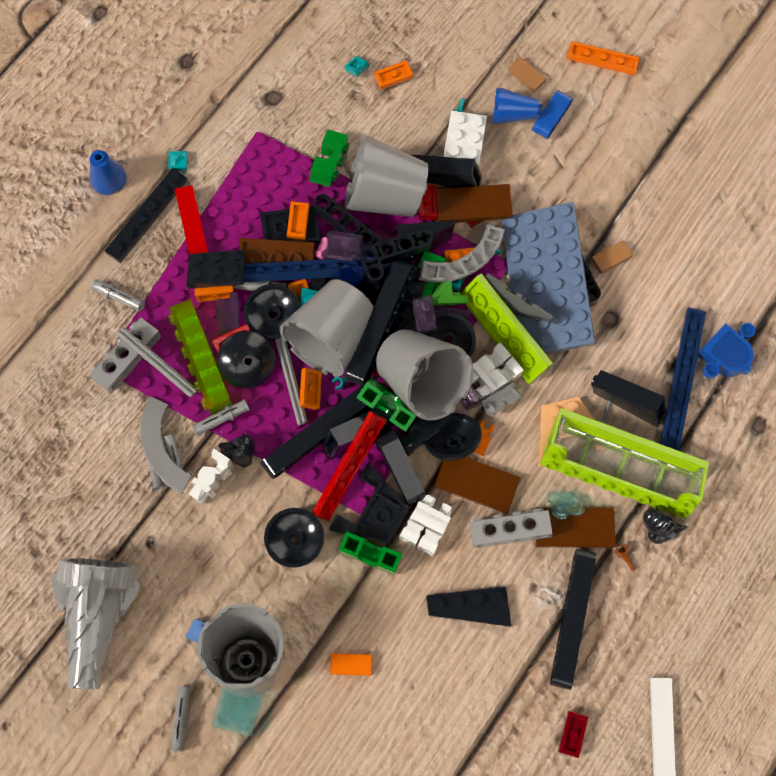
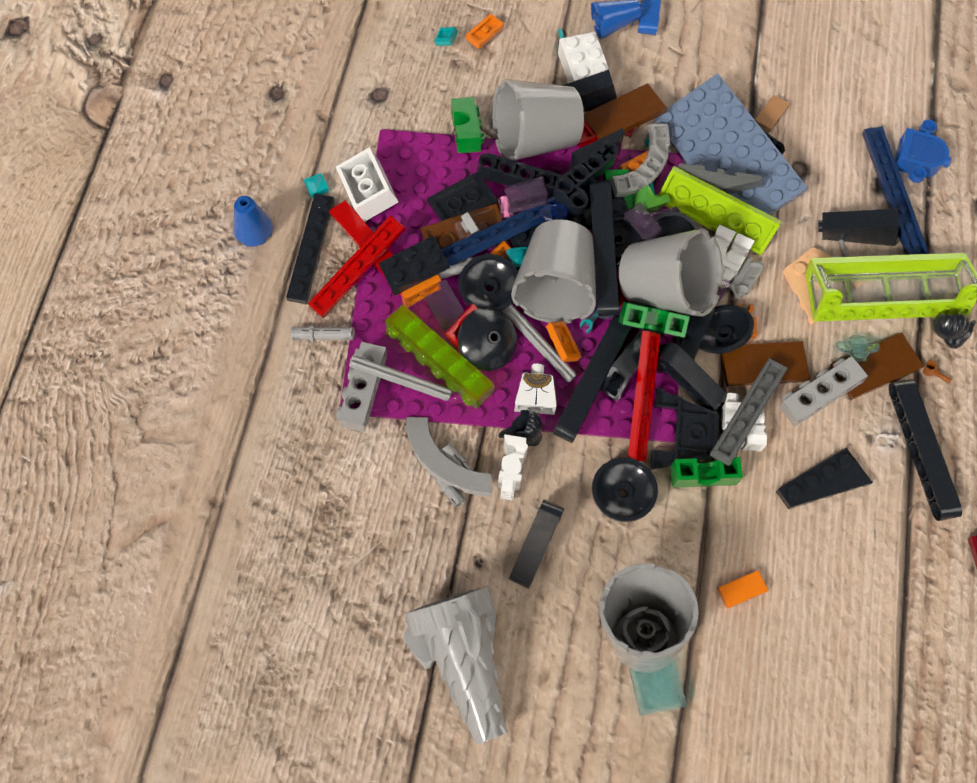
camera: 25 degrees left, 5 degrees down
light grey pin [170,686,191,752] -> none
medium blue plate [185,619,205,643] -> none
light grey pin [192,399,250,436] -> none
orange tile [287,201,310,240] -> none
none -> red tile [308,215,406,319]
none -> white brick [336,147,398,222]
none -> light grey plate [460,212,480,234]
none -> black beam [508,499,565,589]
none -> white torso [514,364,556,415]
none -> dark grey tile [710,358,788,466]

